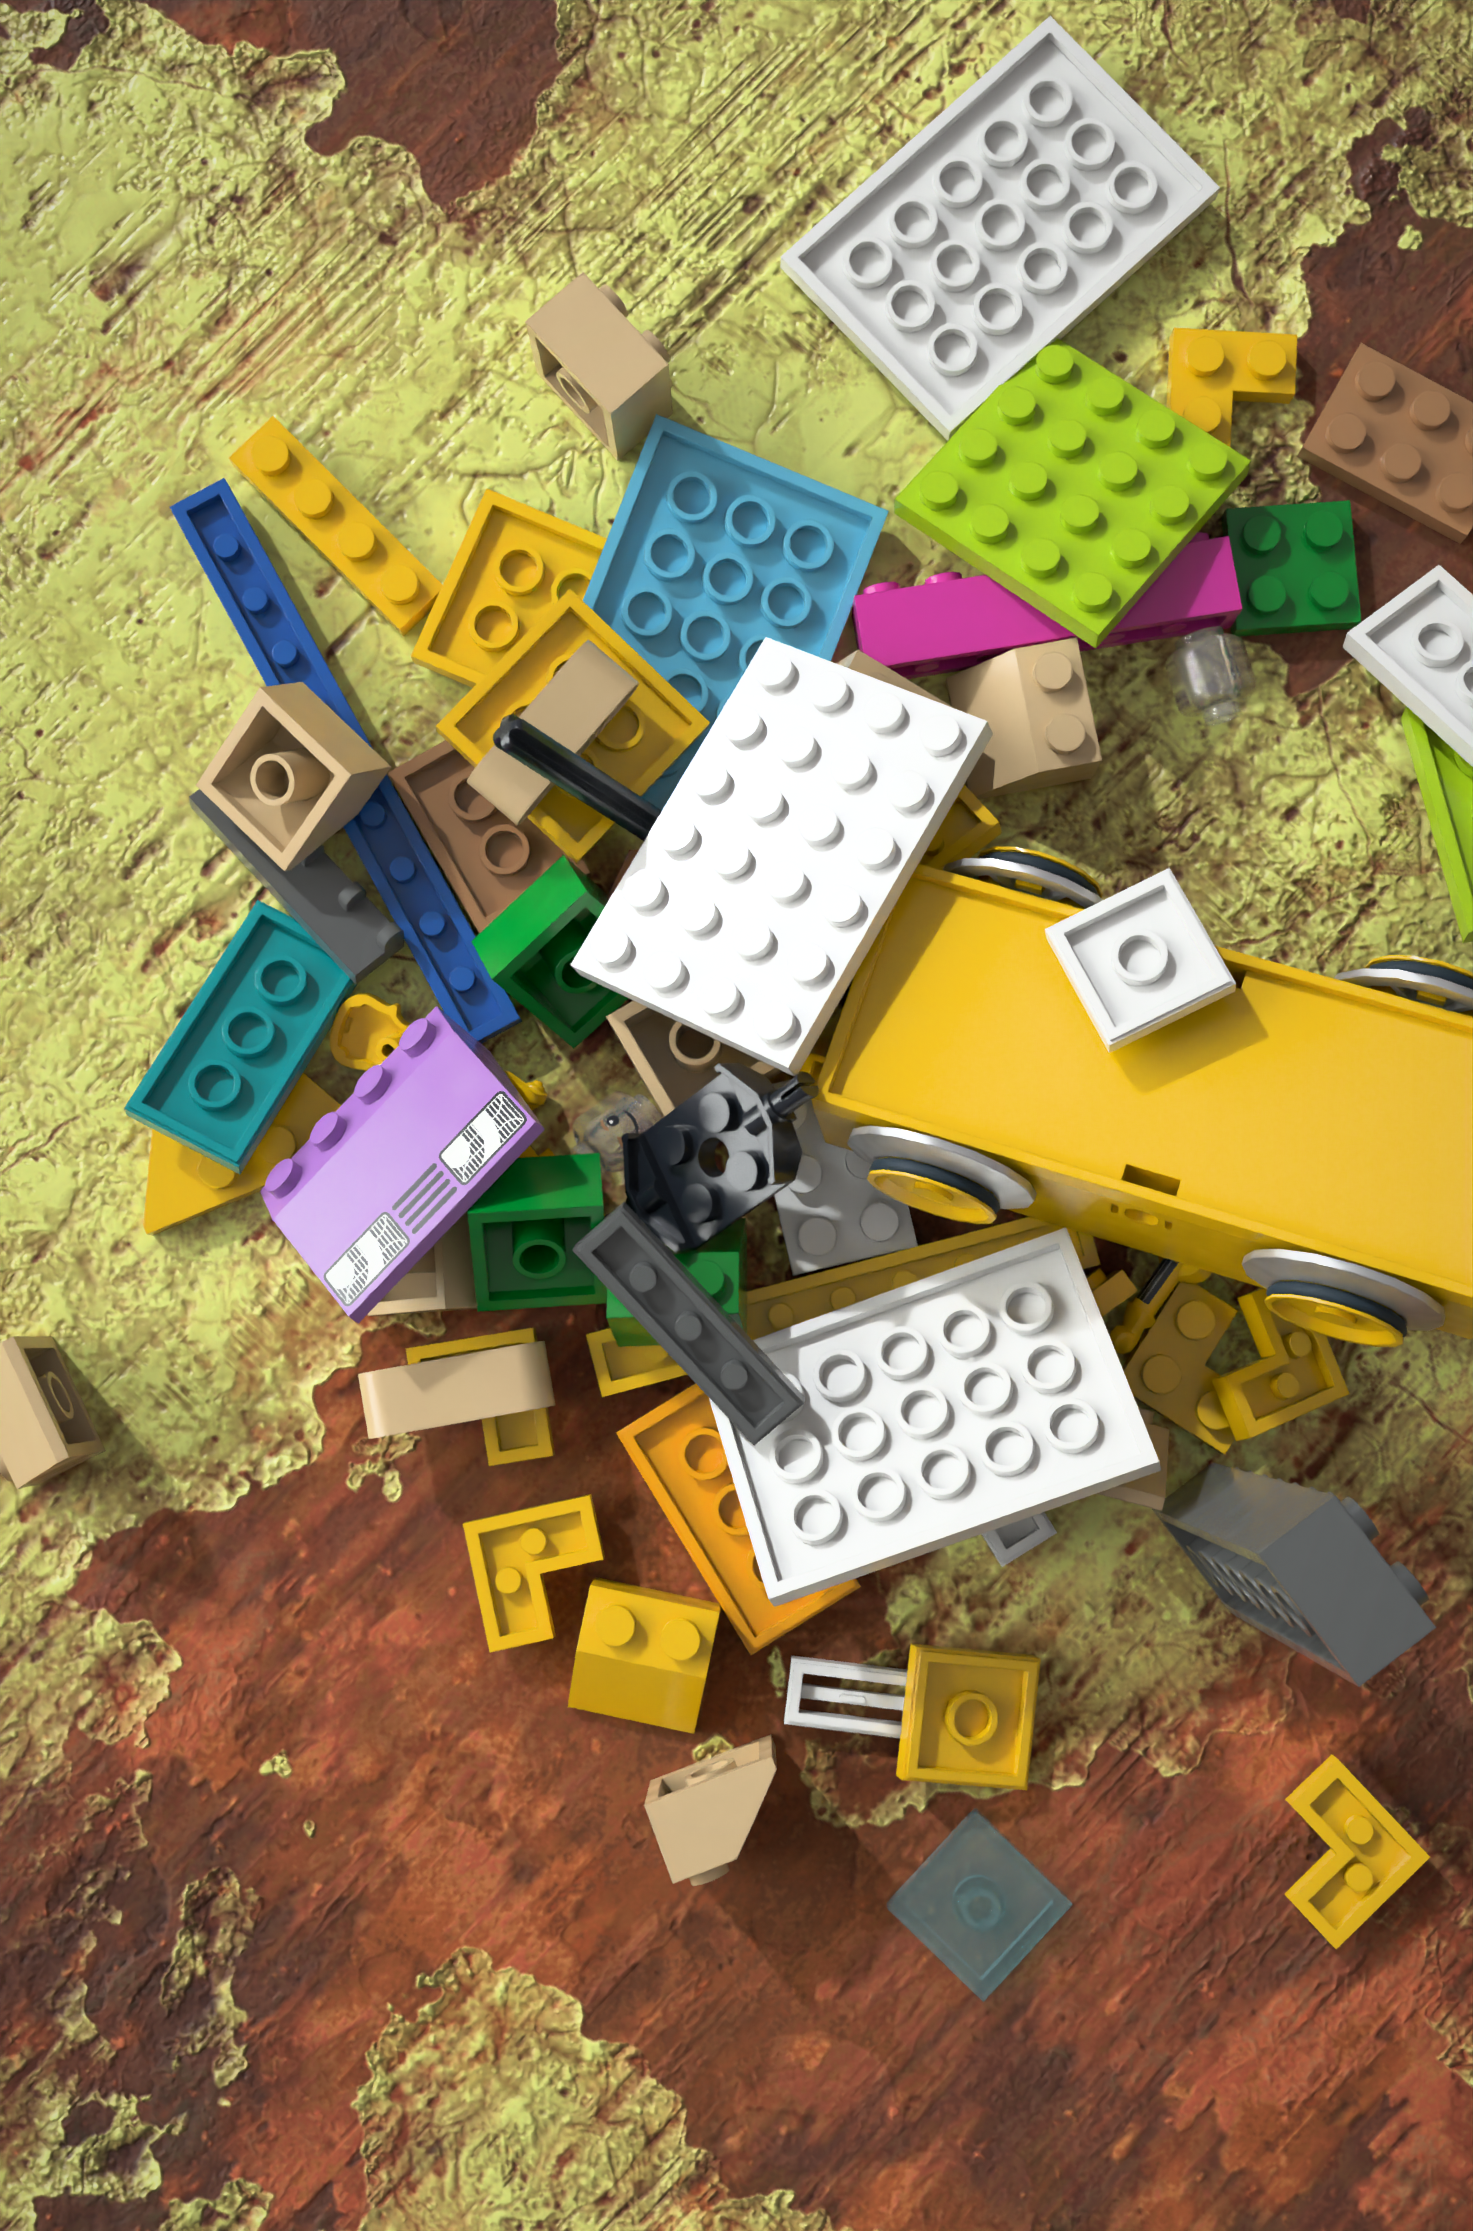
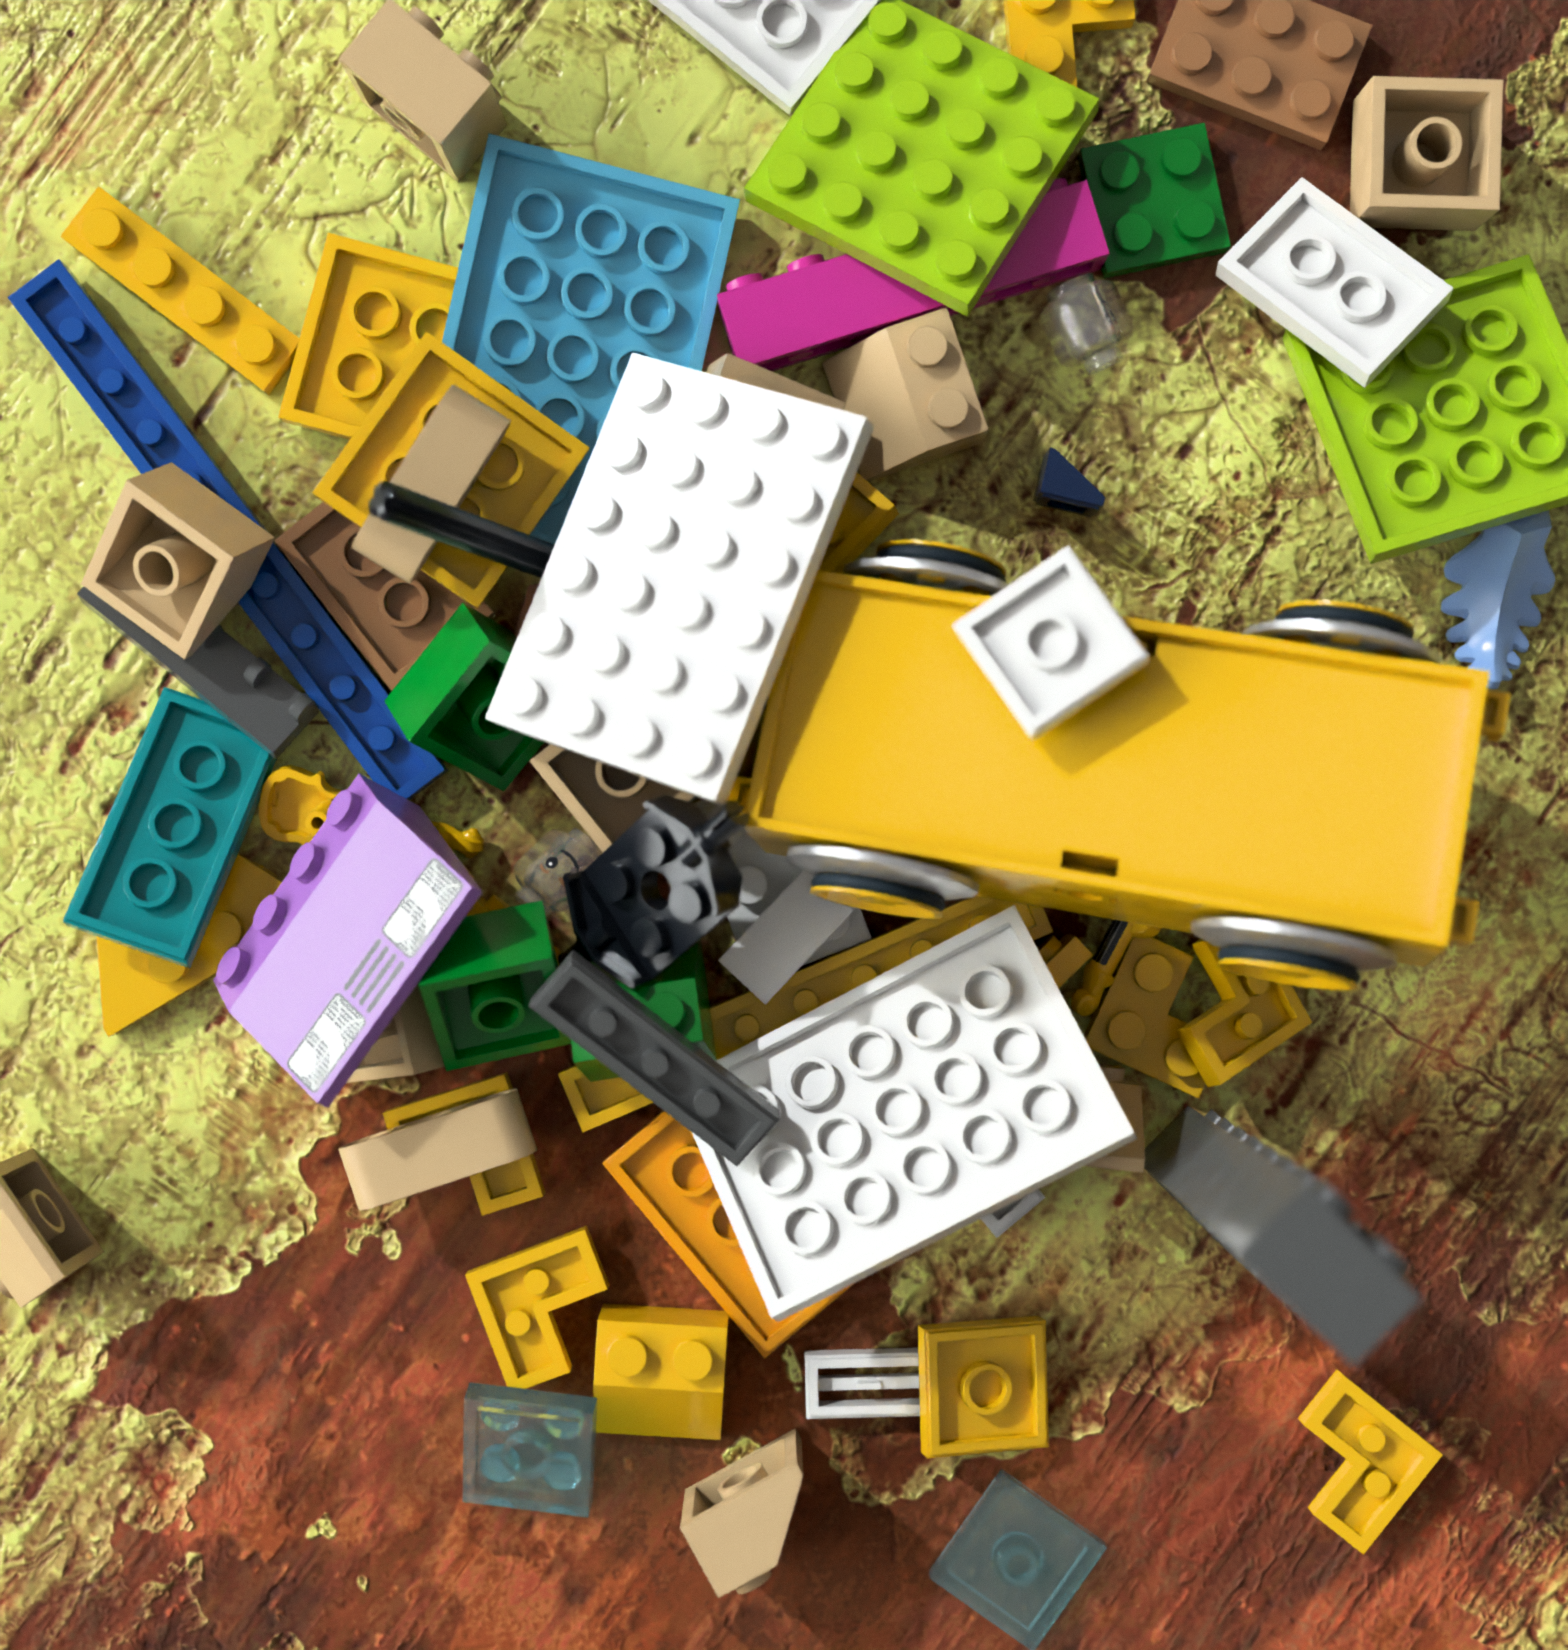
camera: 10 degrees left, 5 degrees up
none -> clear light blue plate [462,1382,597,1518]
none -> white tile [718,870,854,1005]
none -> dark blue slope [1033,447,1105,517]

